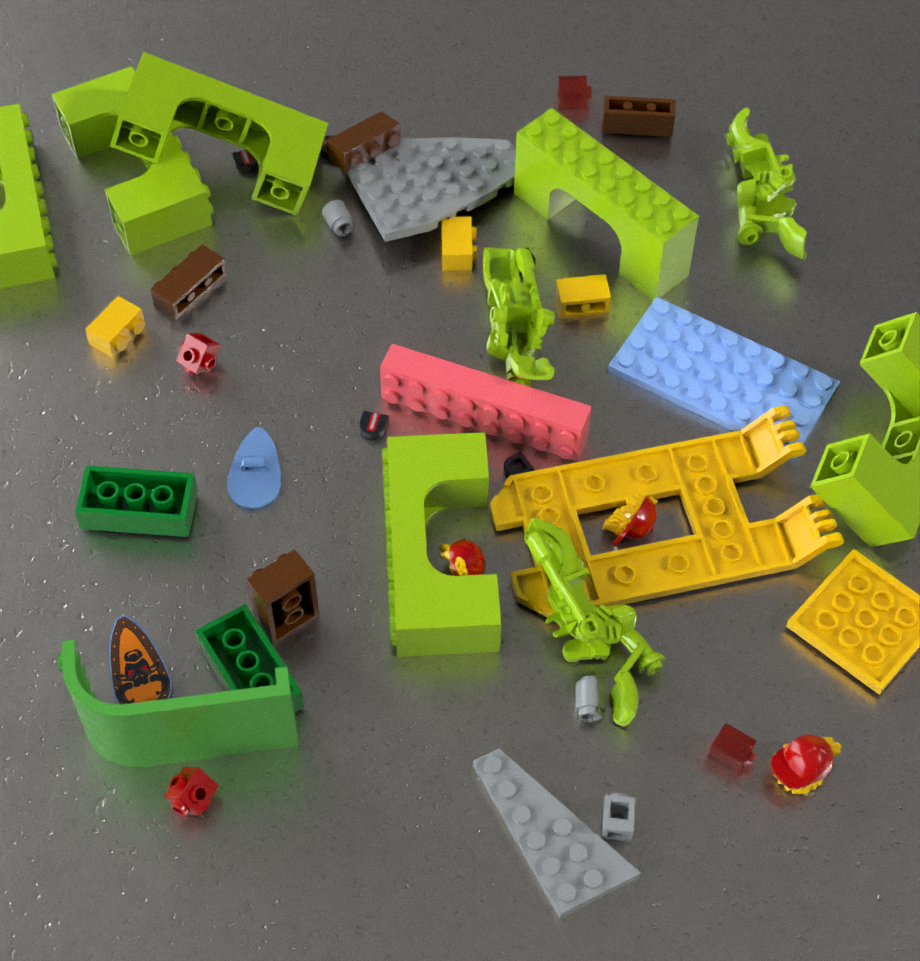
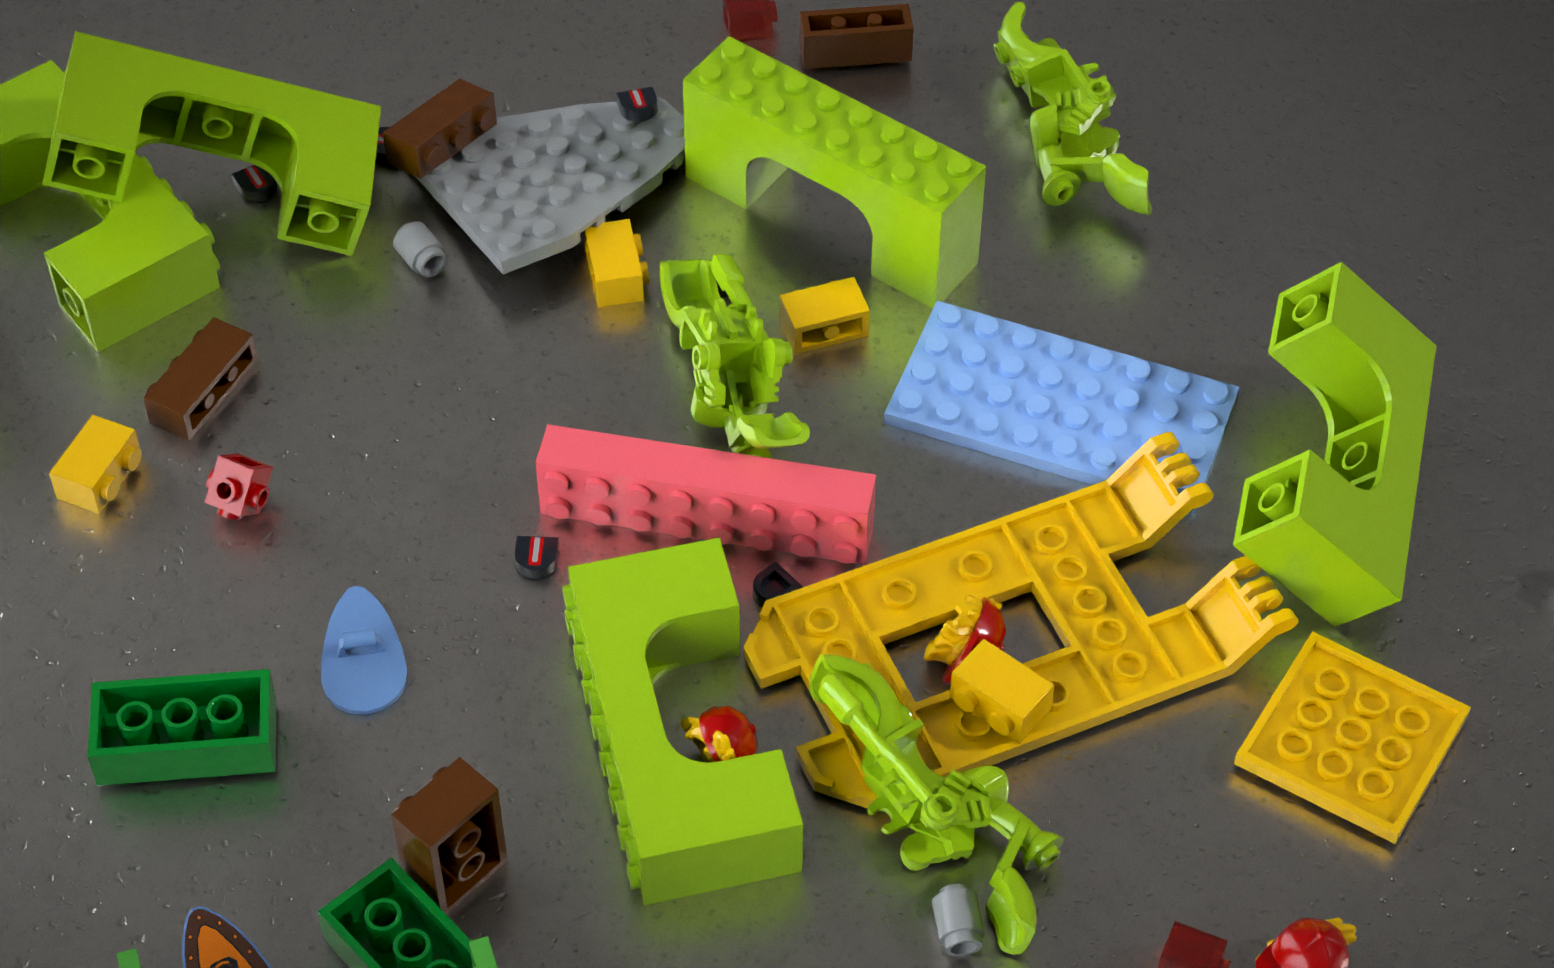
camera: 10 degrees left, 5 degrees down
none -> black tile [616,87,658,122]
none -> yellow brick [950,639,1055,743]

